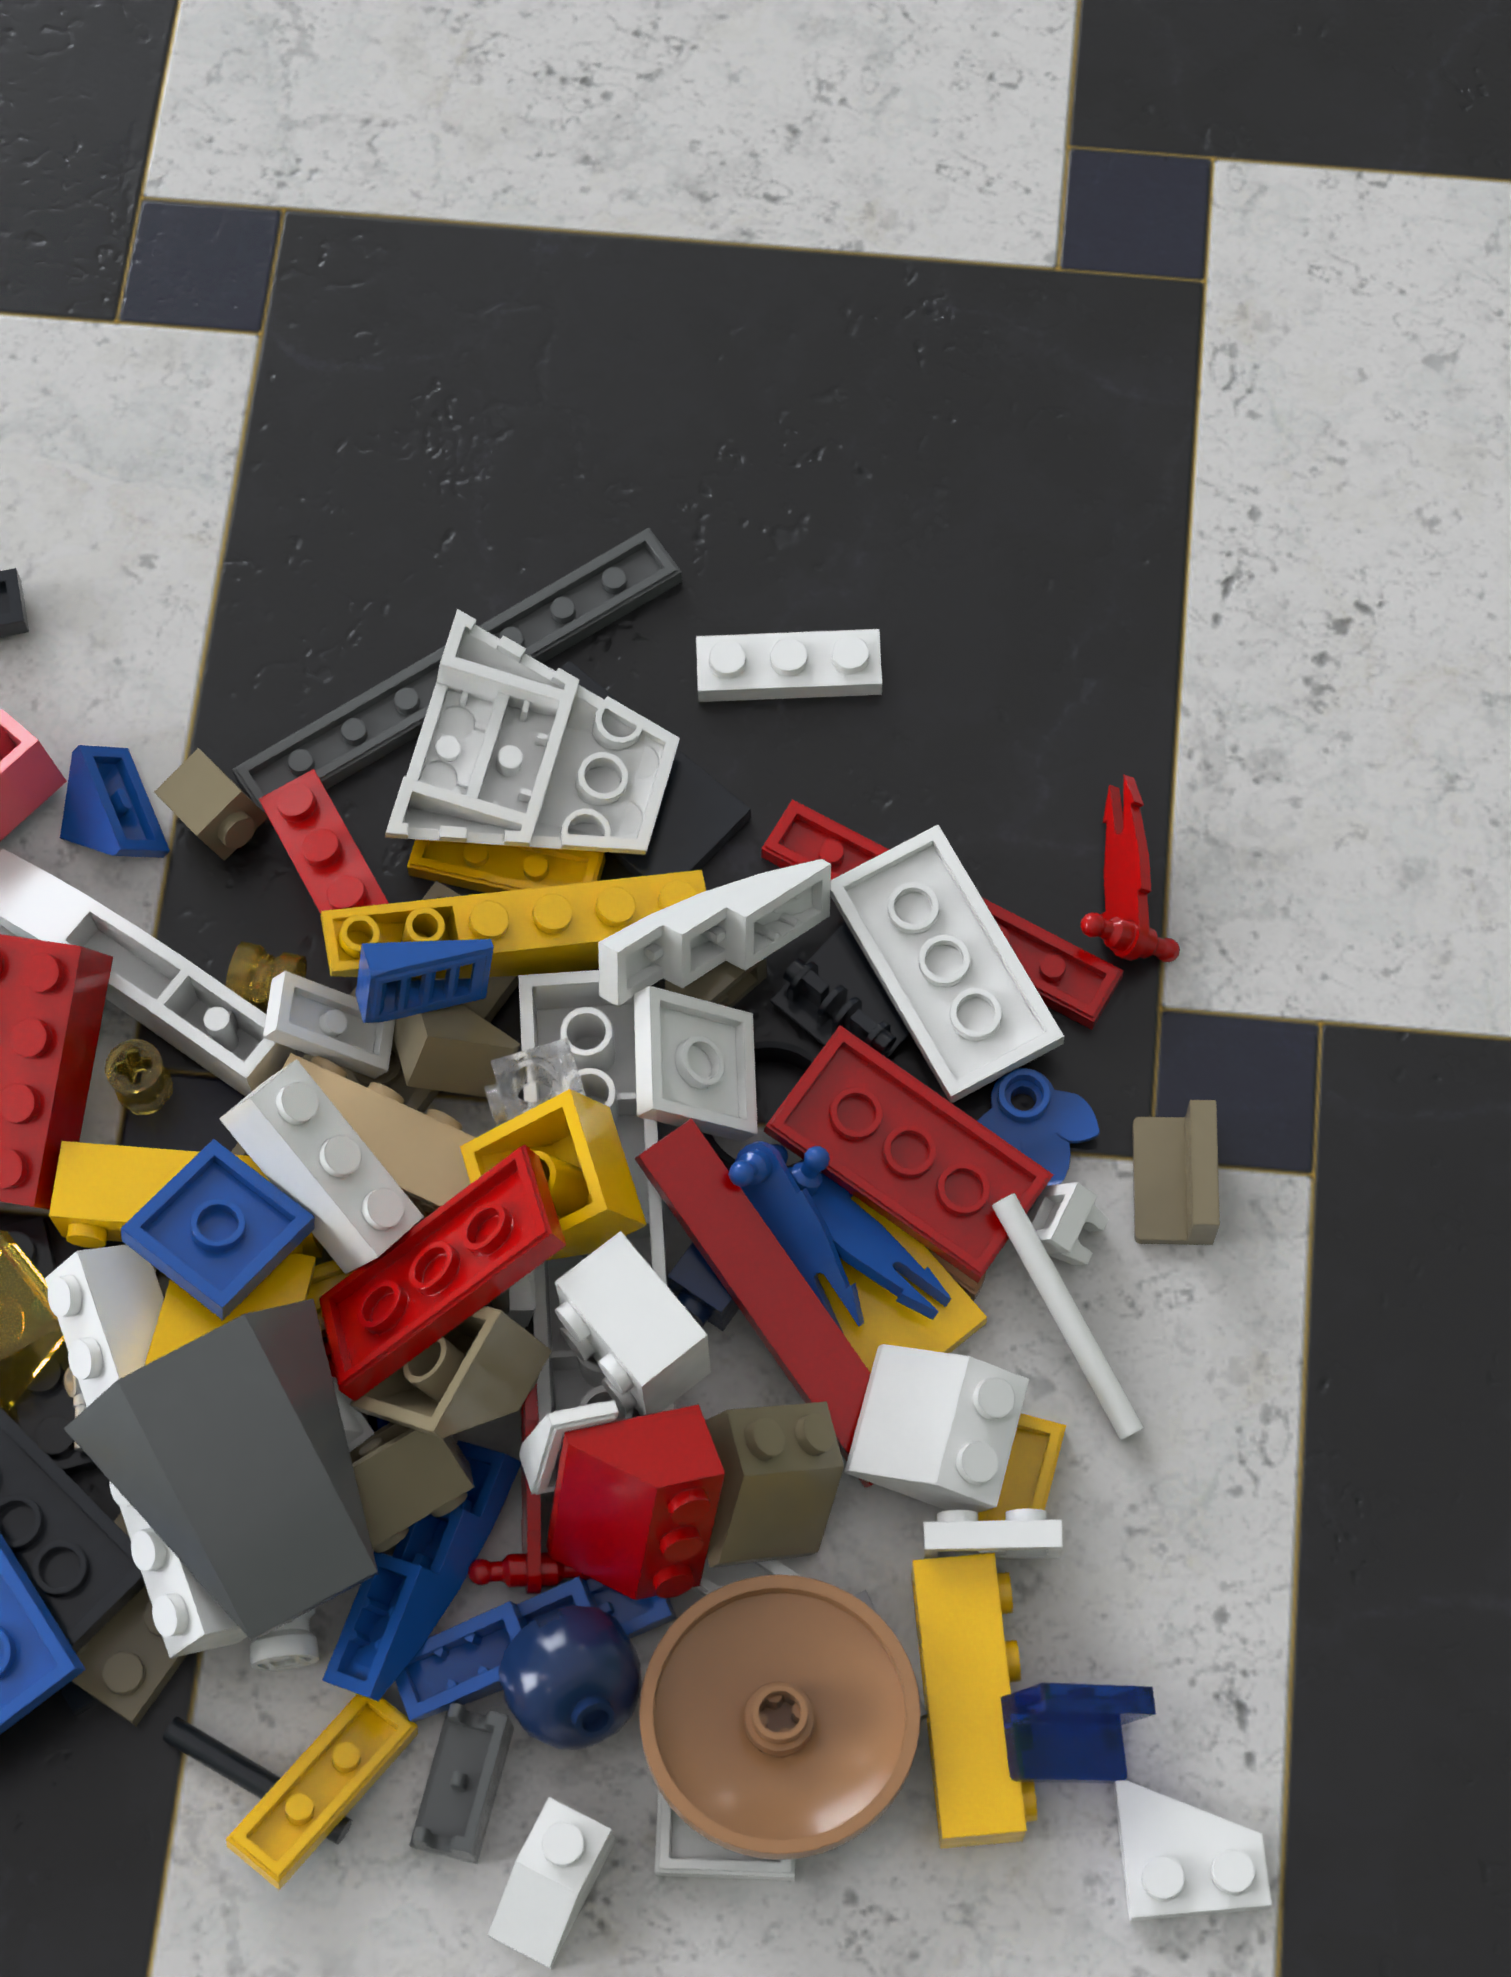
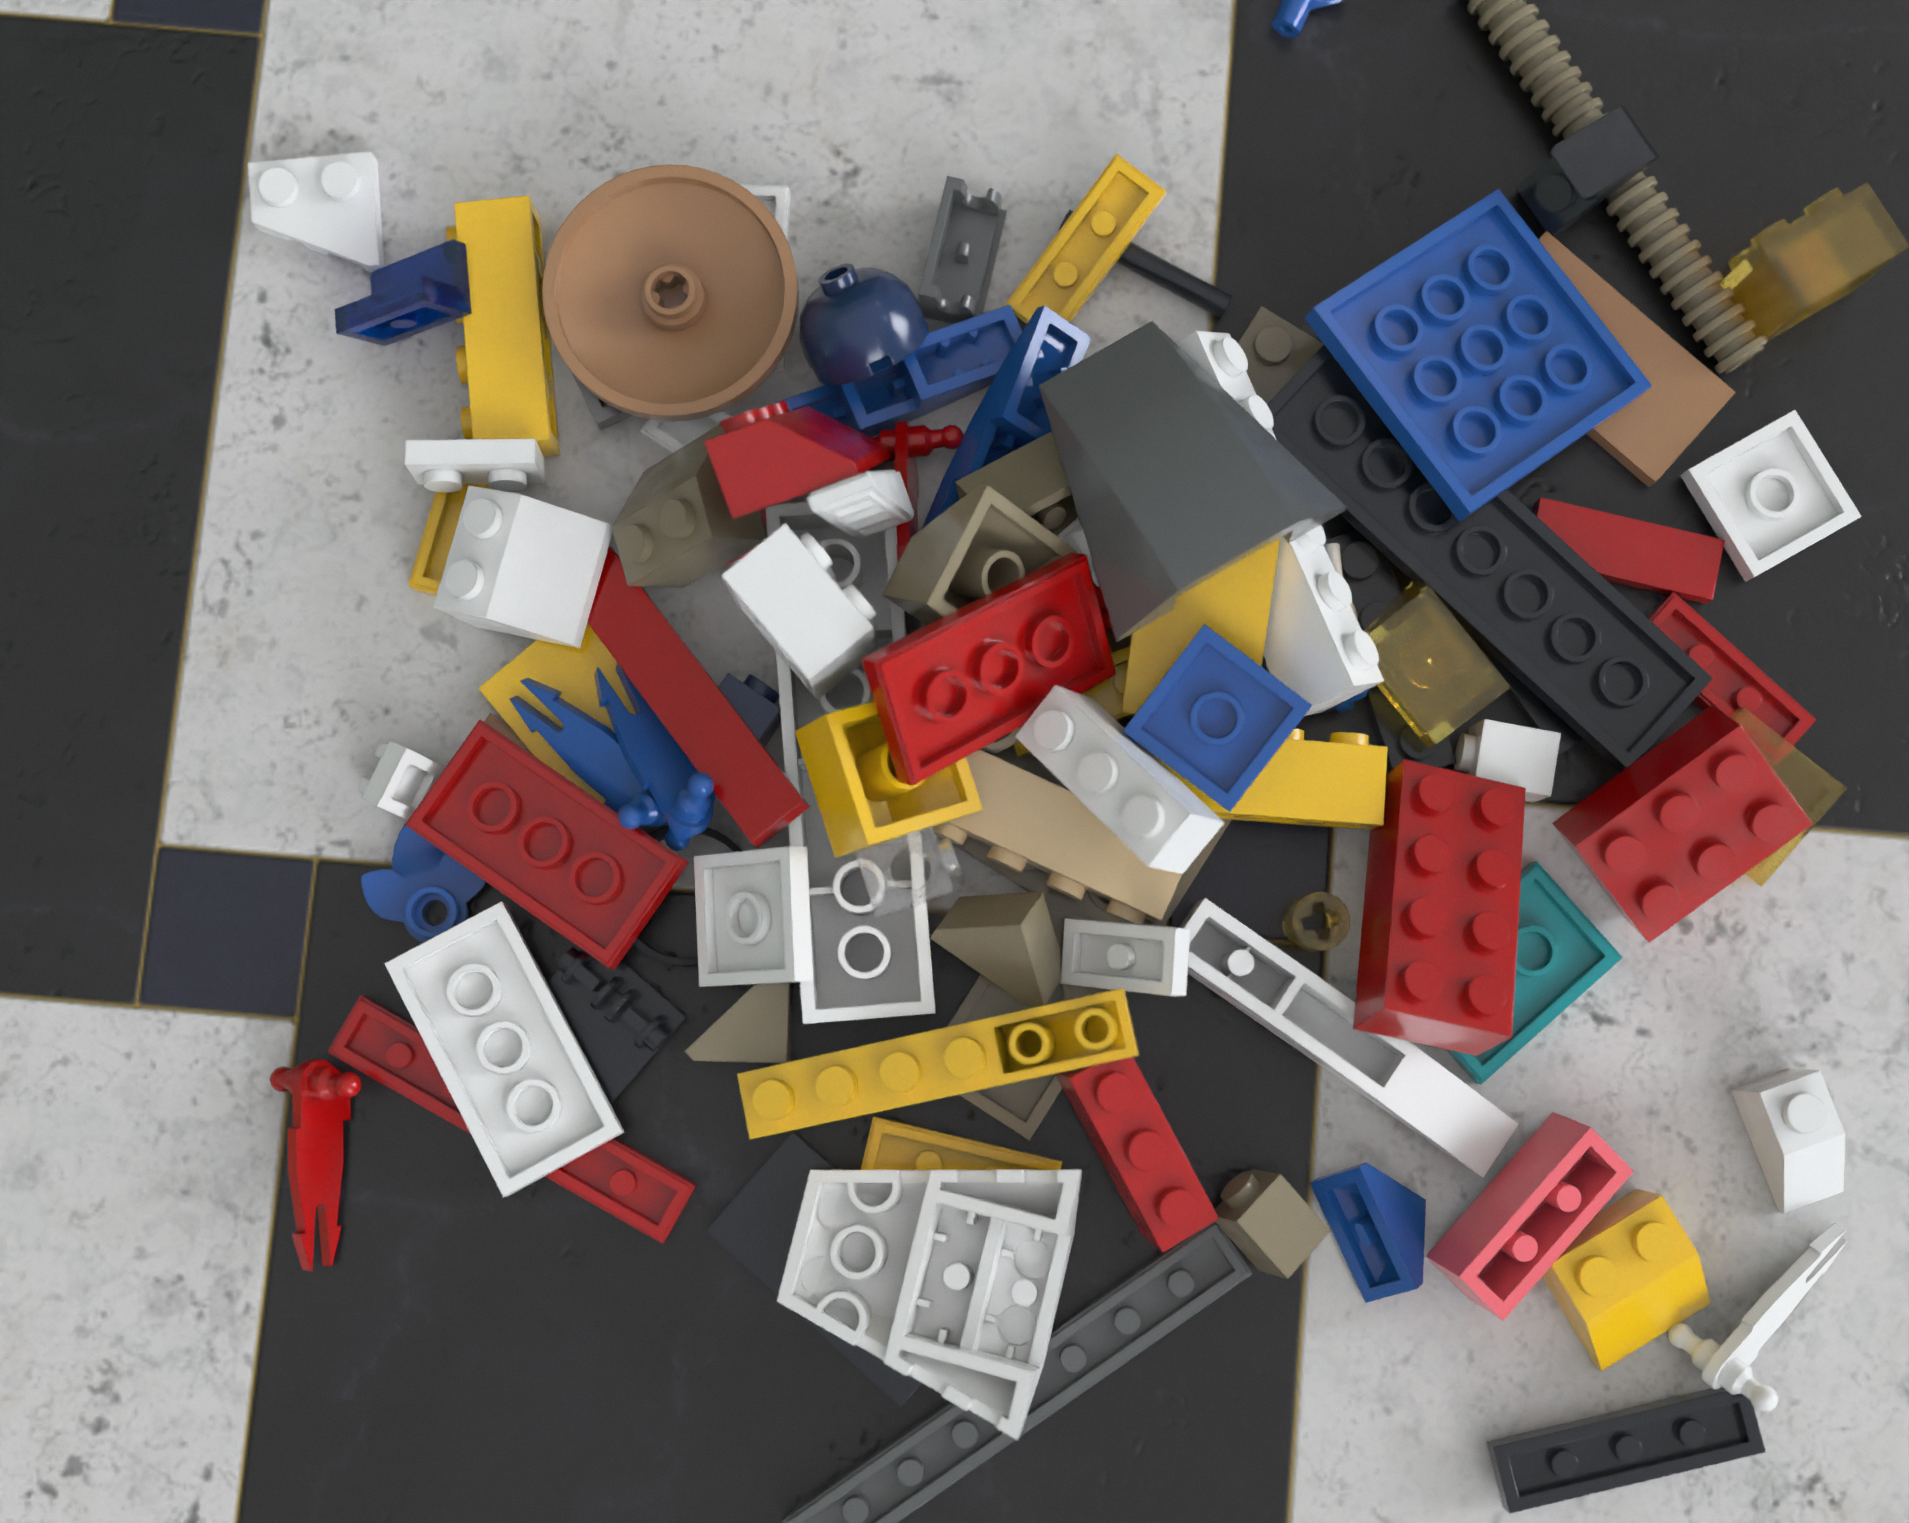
camera: 175 degrees right, 15 degrees up
clear yellow wheel [225,941,307,1008] -> none
blue slope [355,939,494,1023] -> none
white slope [488,1797,616,1969] -> none
white slope [598,859,831,1006] -> none
white plate [696,629,882,702] -> none
white bar [992,1193,1144,1440] -> none
dark tan panel [1132,1100,1220,1245] -> none

